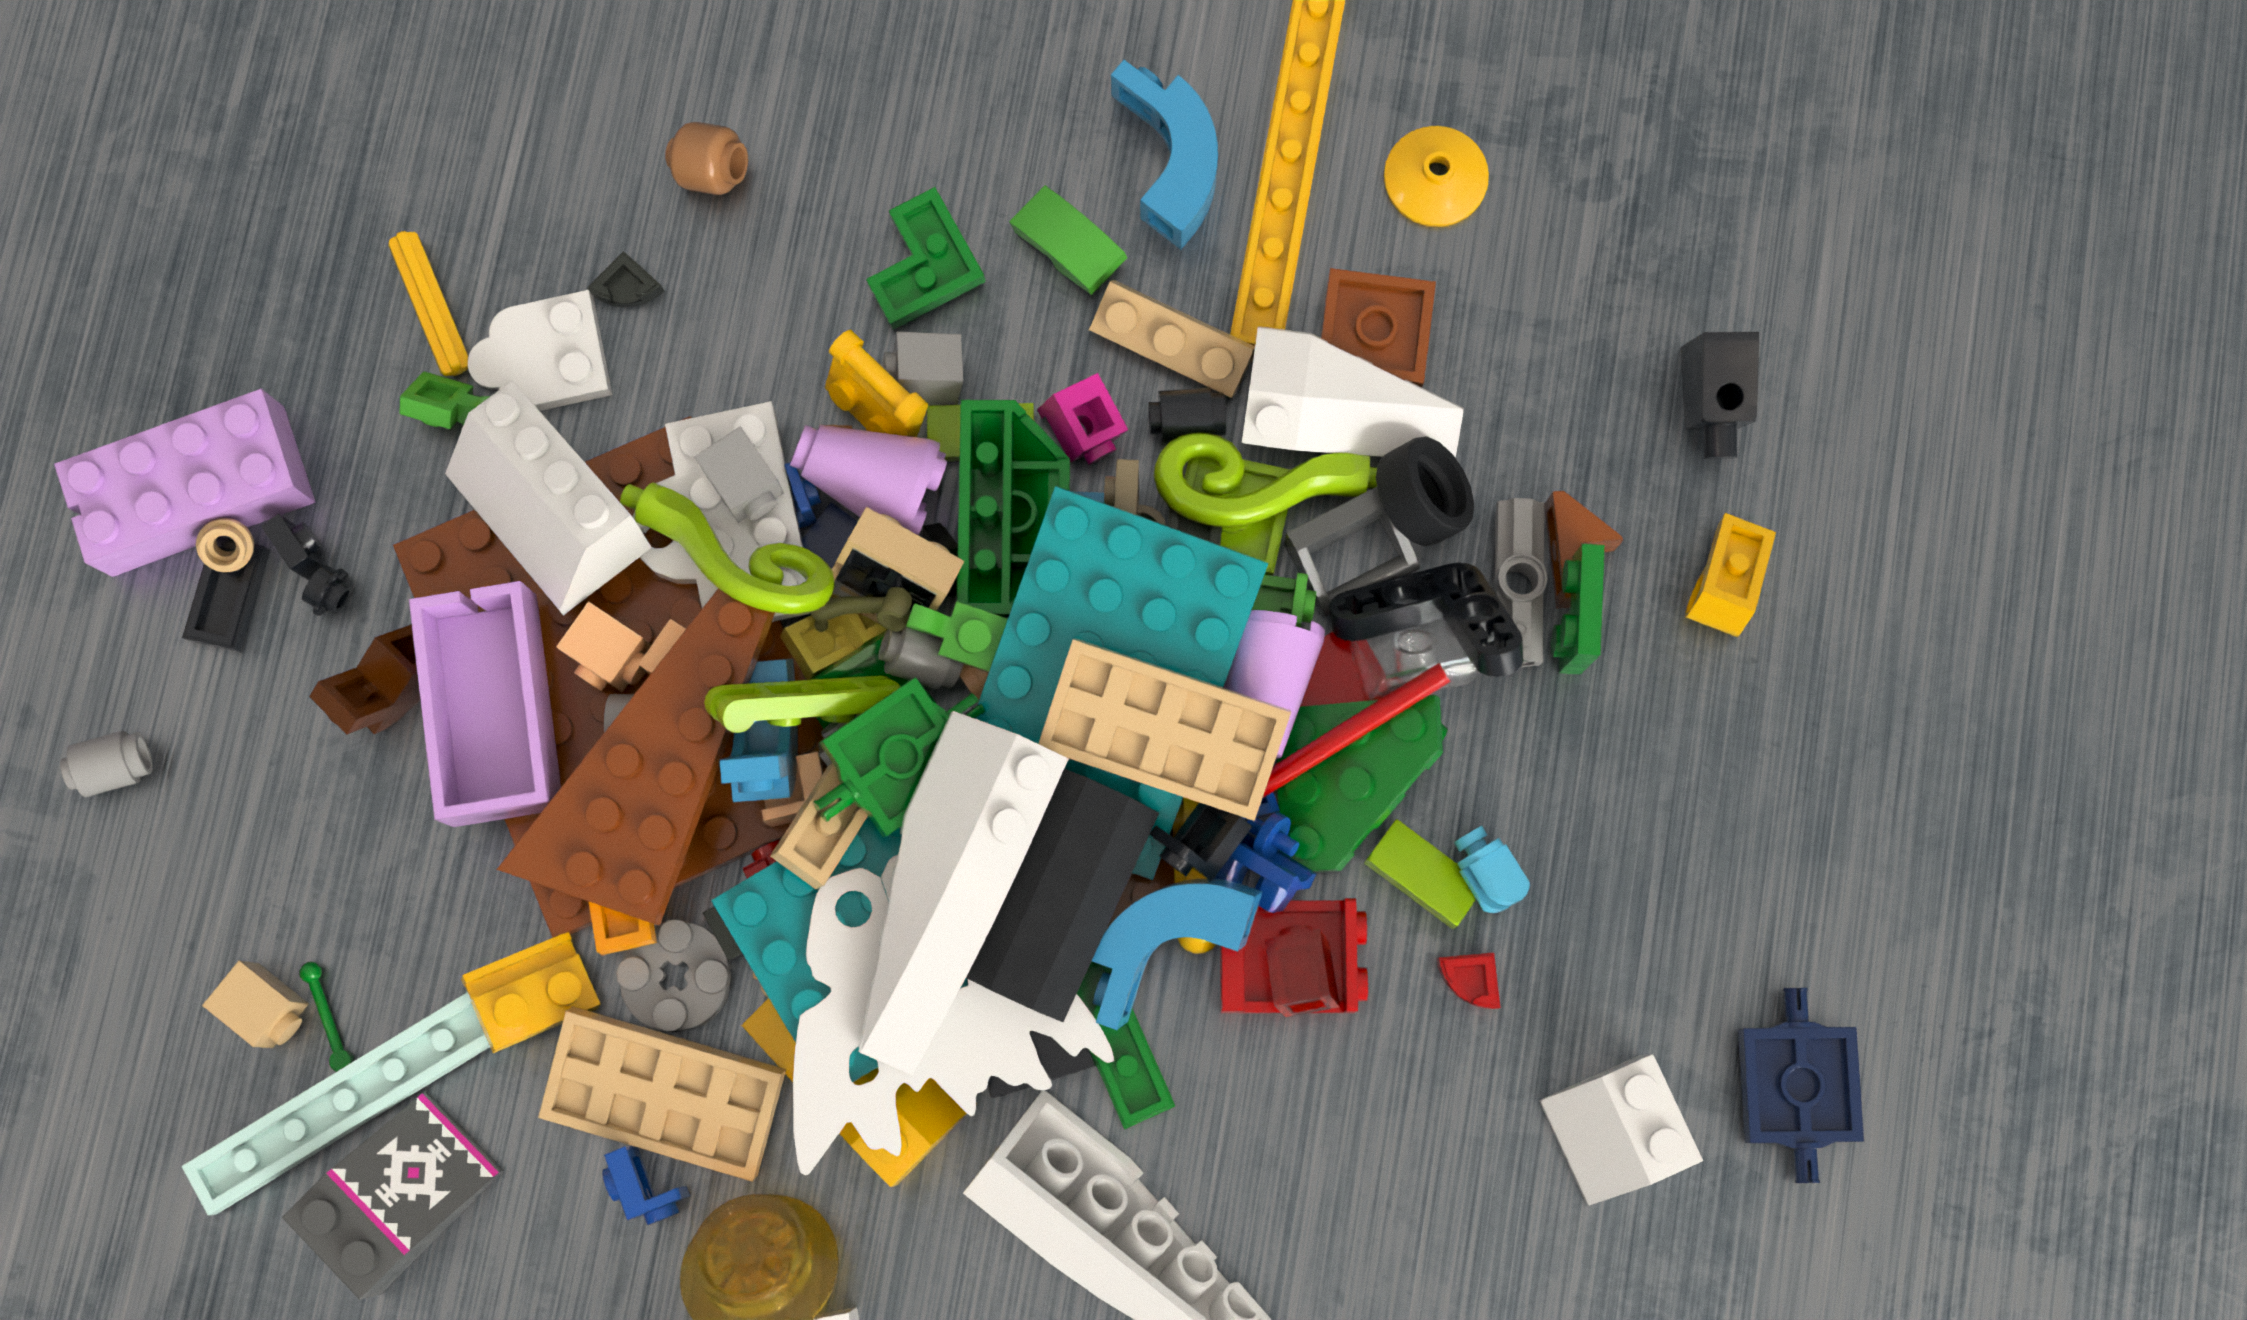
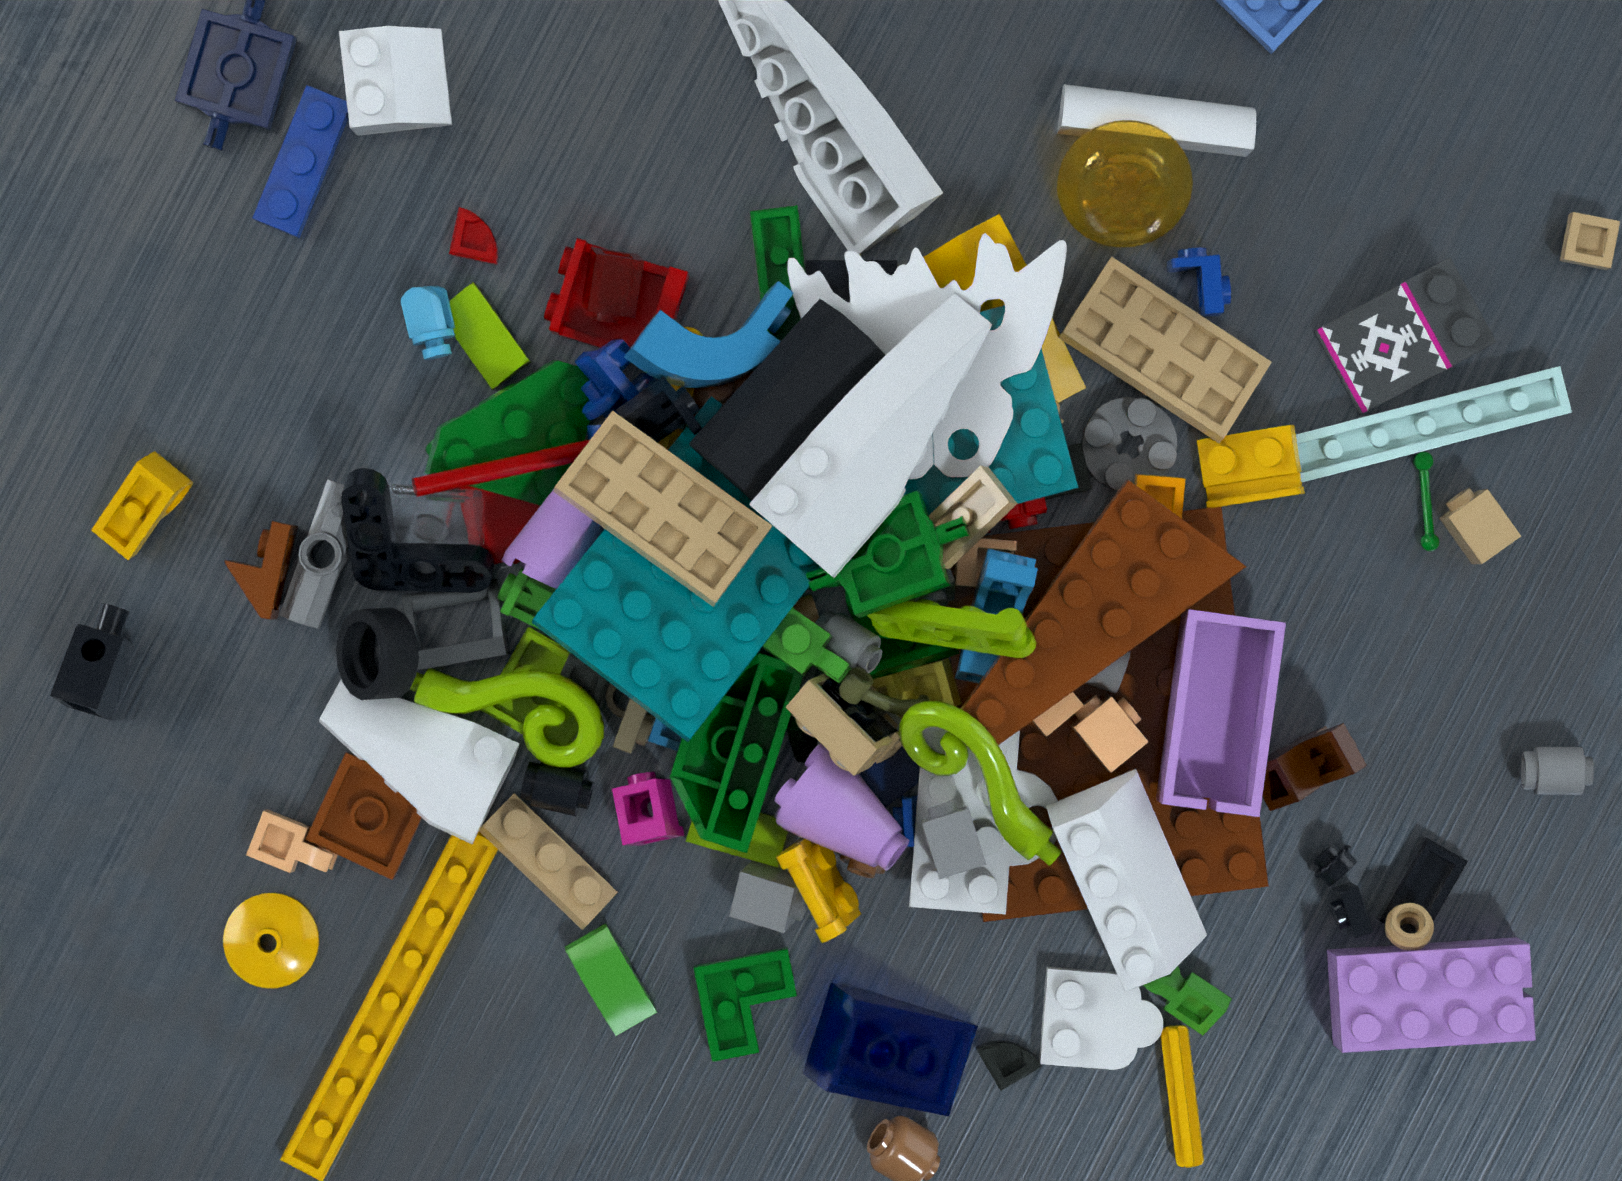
camera: 165 degrees left, 10 degrees up
dark azure arch [1111,60,1218,250] -> none
green plate [1551,544,1605,675] -> none
none -> light nougat plate [246,809,338,873]
none -> blue plate [252,85,348,238]
none -> clear blue slope [802,983,978,1116]

